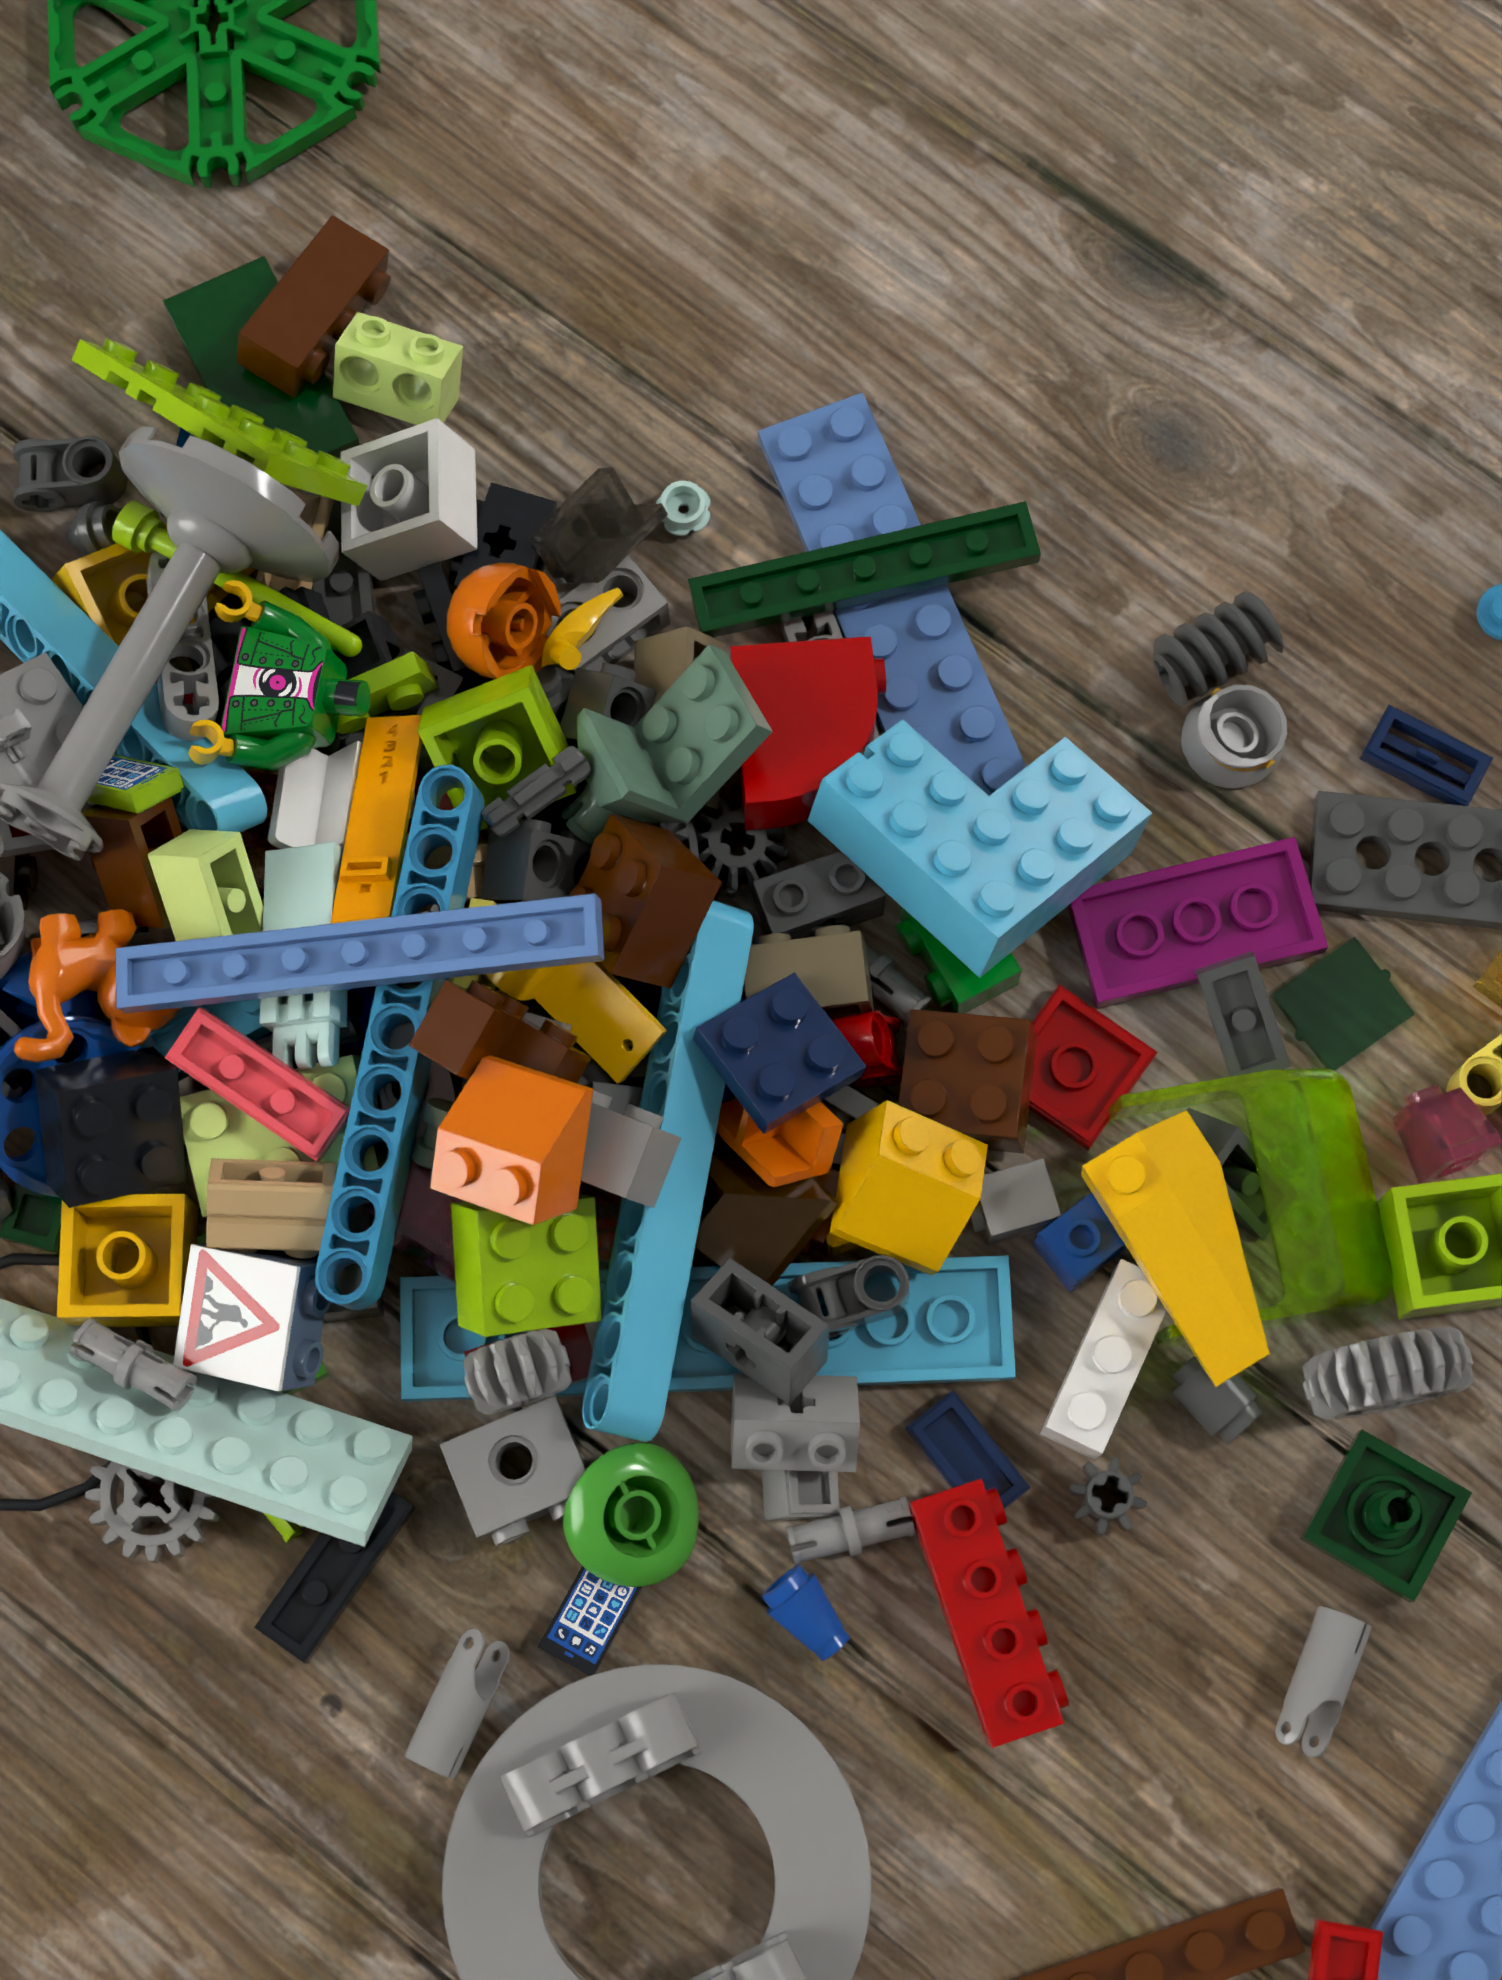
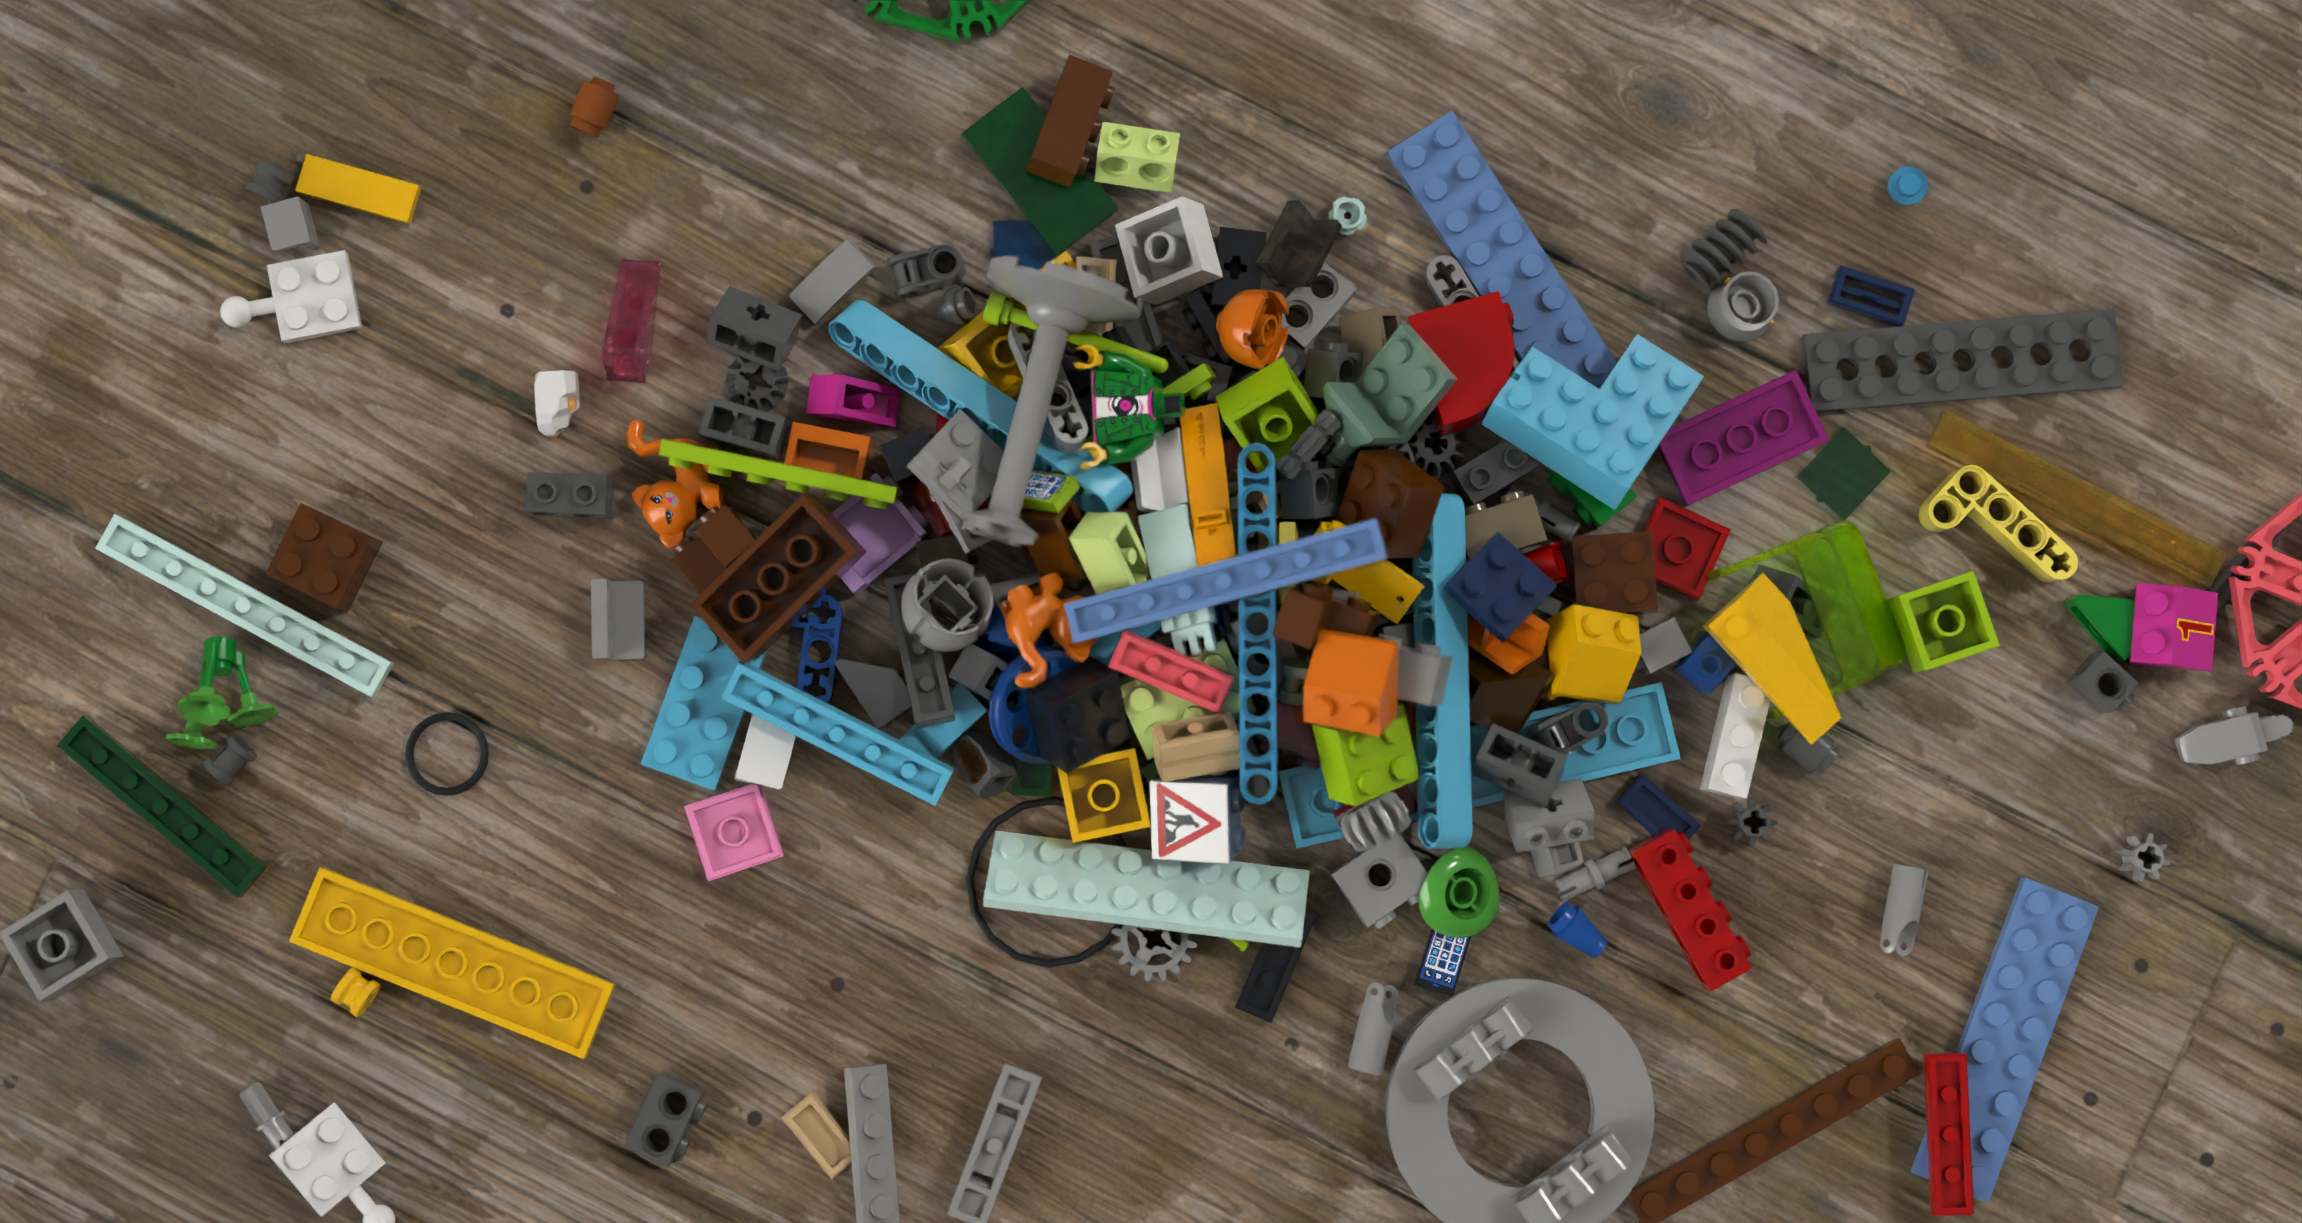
camera: 20 degrees left, 10 degrees up
light grey pin [70,1318,197,1412] -> none
lime wing [71,338,368,507] -> none
yellow bar [541,587,623,670] -> none
dark green plate [688,501,1041,638] -> none
dark grey plate [1195,951,1291,1085] -> none
dark green plate [1300,1429,1472,1603] -> none
light grey gear [1302,1326,1474,1420] -> none
clear pink slope [1393,1085,1502,1184] -> none

